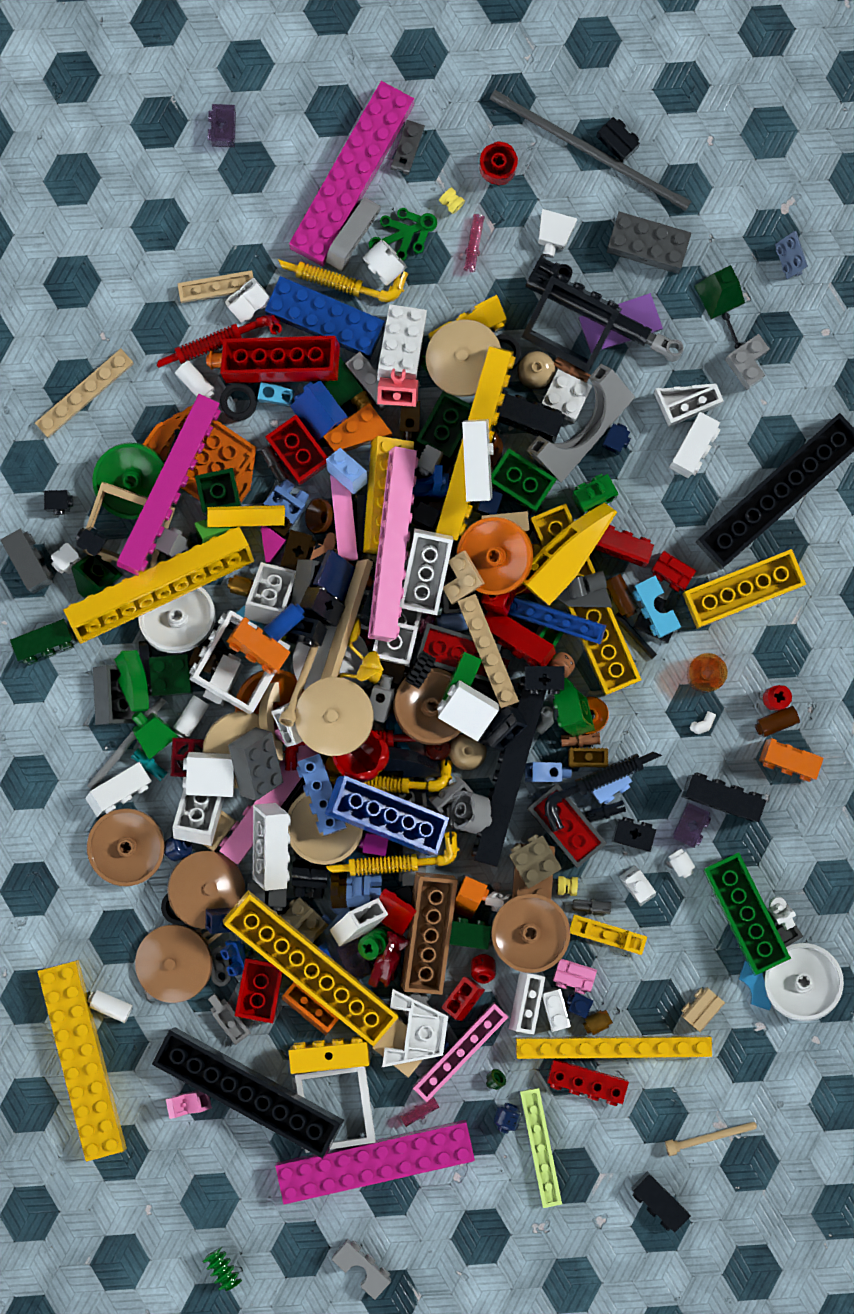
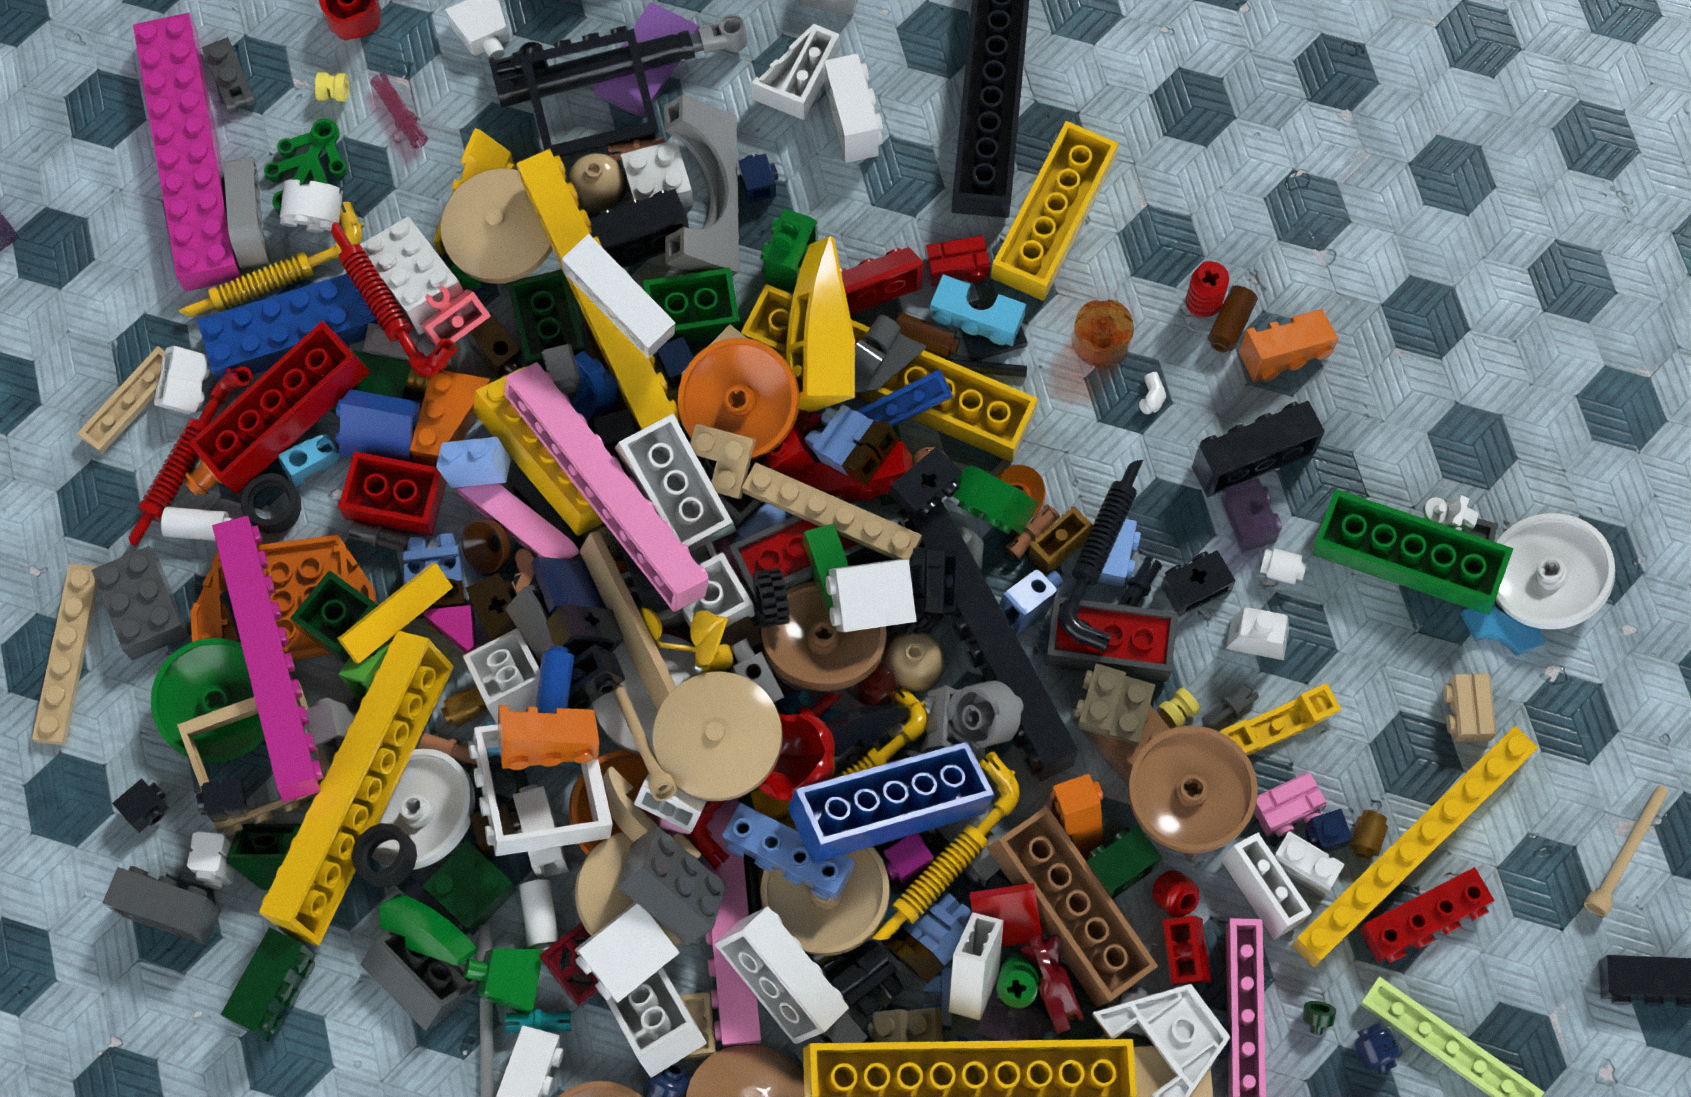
camera: 40 degrees left, 15 degrees down
white bracket [485,891,512,912] -> none
none -> dark grey brick [91,546,190,660]
none -> red piece [331,222,457,377]
none -> black tyre [352,823,417,888]
none -> nougat pin [419,732,477,767]
none -> hips [805,404,899,486]

